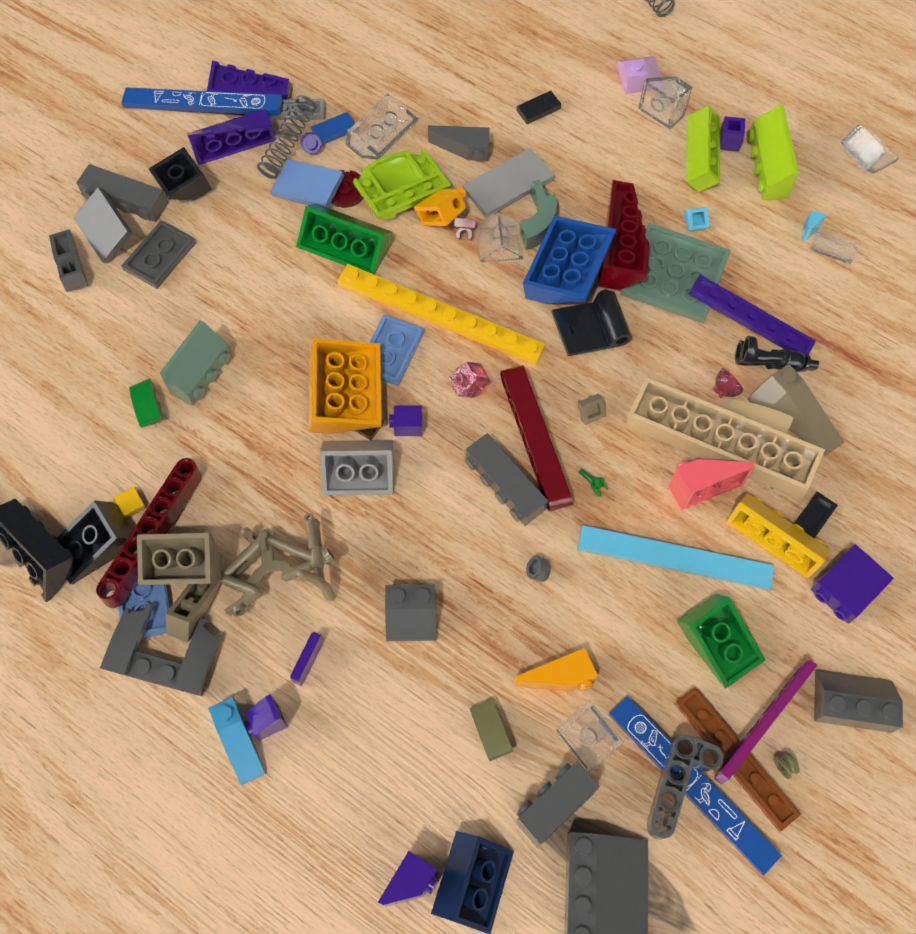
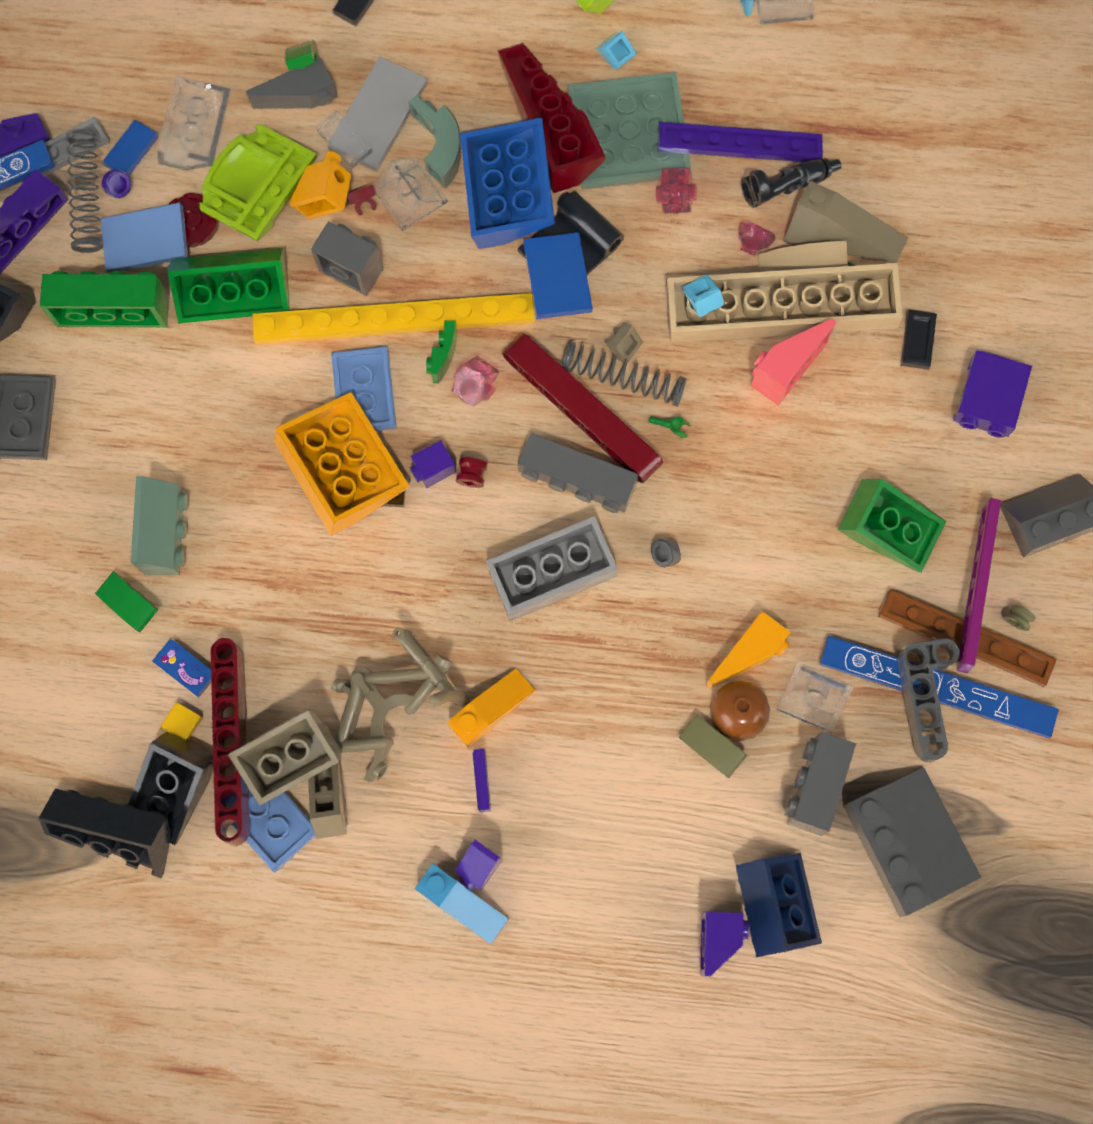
camera: 25 degrees left, 10 degrees up
dark grey wedge [100,604,222,697] -> none
light grey slope [320,440,394,495] -> none
dark grey slope [385,584,436,642] -> none
medium azure tile [577,525,774,590] -> none
yellow slope [726,493,830,579] -> none
none -> green brick [40,271,170,328]
none -> blue tile [152,638,211,698]
none -> green slope [285,40,318,70]
none -> dark grey brick [311,221,384,296]
none -> clear tile [316,110,373,169]
none -> green slope [426,320,457,384]
none -> light orange slope [447,669,535,749]
none -> dark red wheel [456,457,488,488]
none -> light grey brick [486,516,618,621]
none -> blue tile [523,232,593,319]
none -> dark grey piece [562,341,687,407]
none -> clear pink brick [656,168,697,214]
none -> medium azure slope [682,274,724,317]
none -> dark orange cylinder [710,681,770,741]

